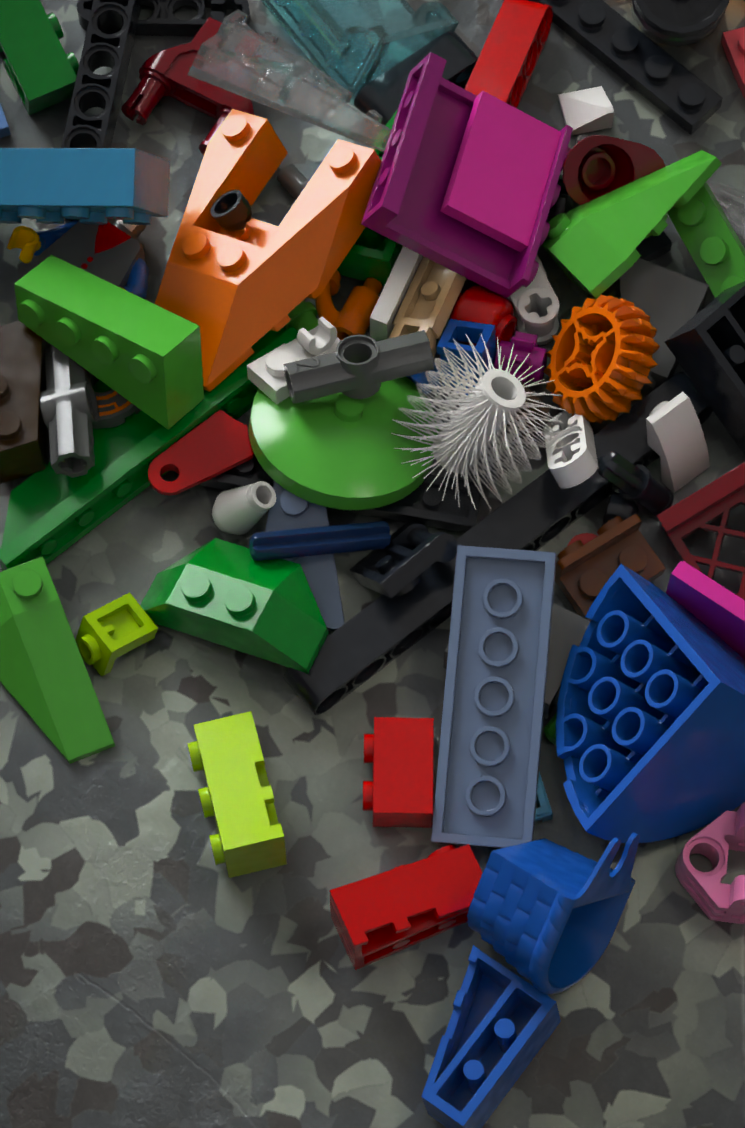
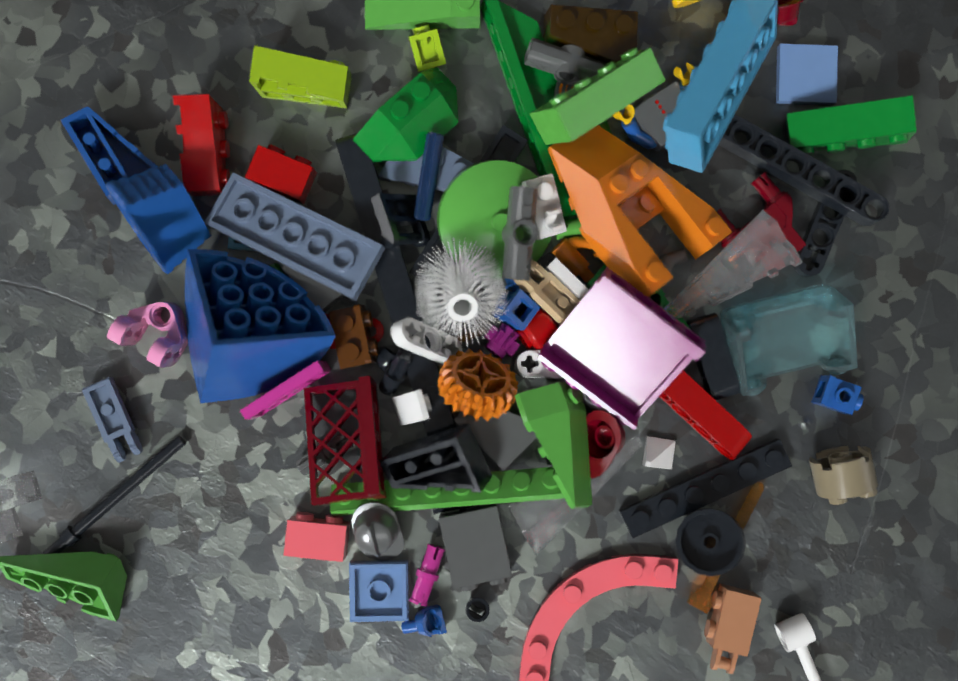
camera: 110 degrees right, 20 degrees up
red piece [148,410,253,496] -> none
black hinge [210,190,252,232] -> none
white cone [212,481,276,535] -> none
dark pink tile [440,91,561,253] -> none

